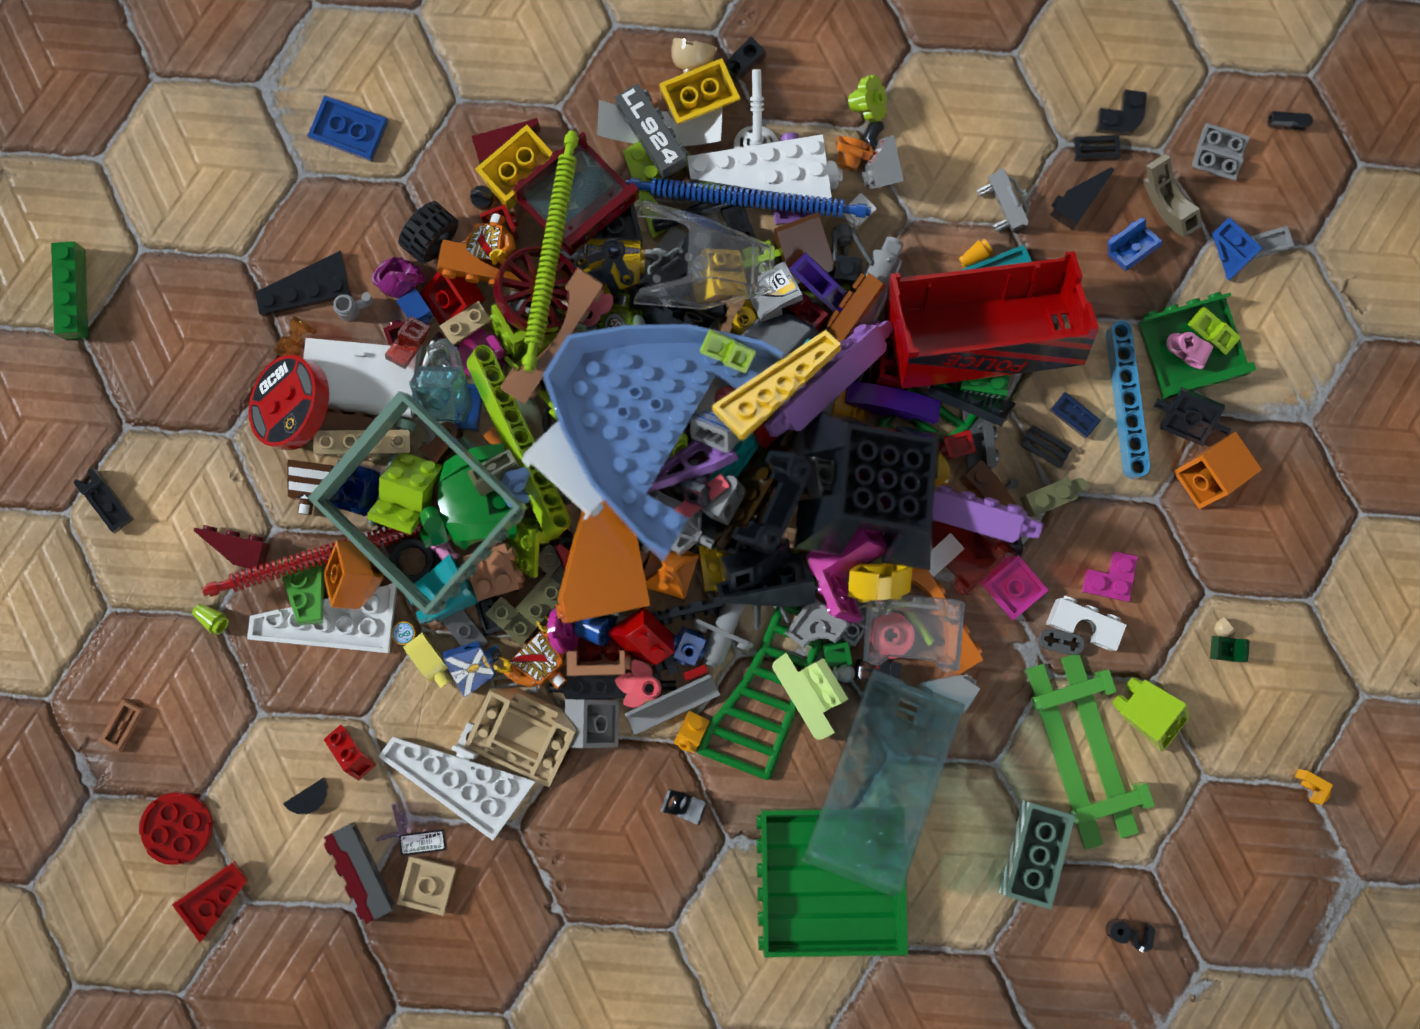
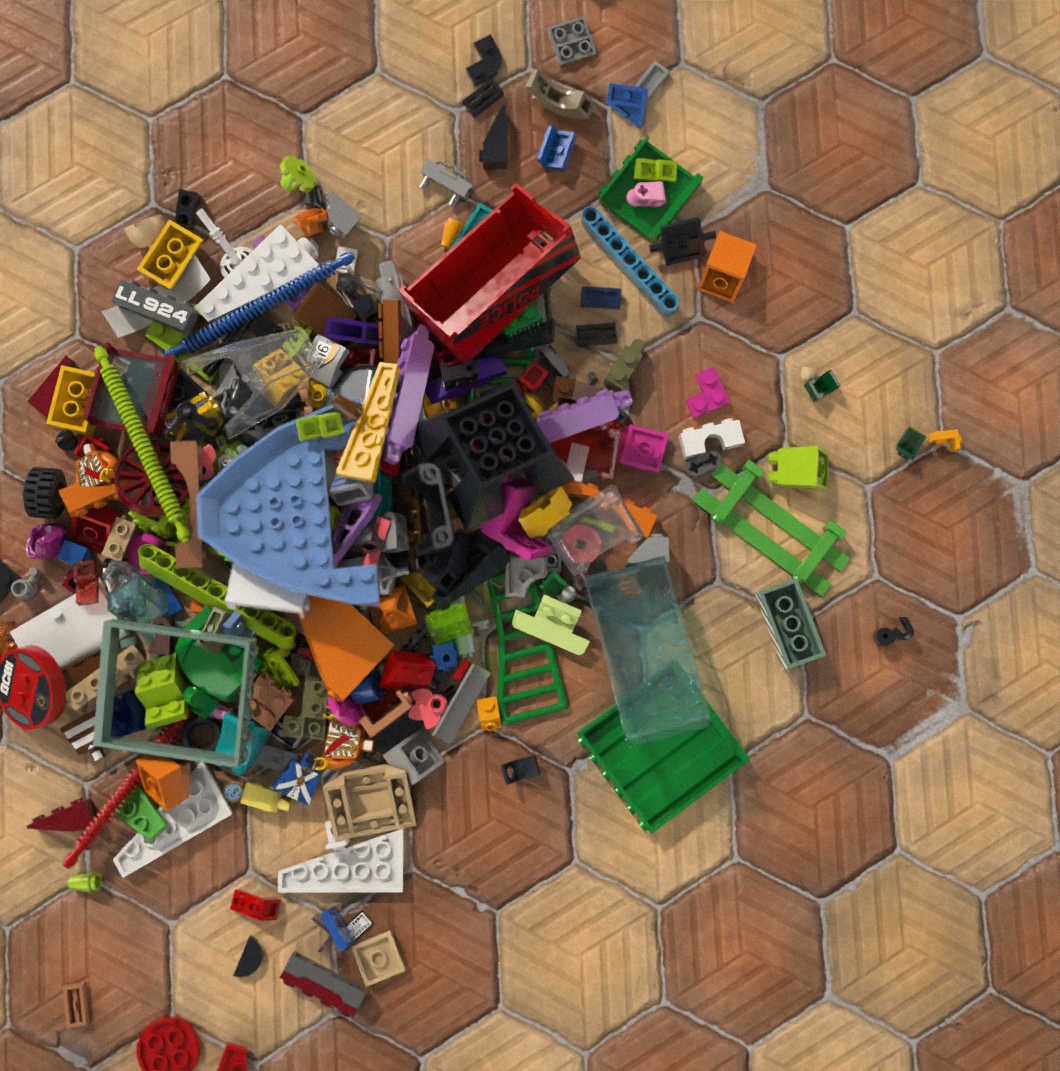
camera: 30 degrees left, 0 degrees up
none -> blue tile [321,905,354,951]
none -> reddish brown cone [331,394,364,423]
none -> clear neon green plate [425,604,475,644]
none -> black leg [439,360,479,391]
none -> dark green bracket [895,426,926,460]

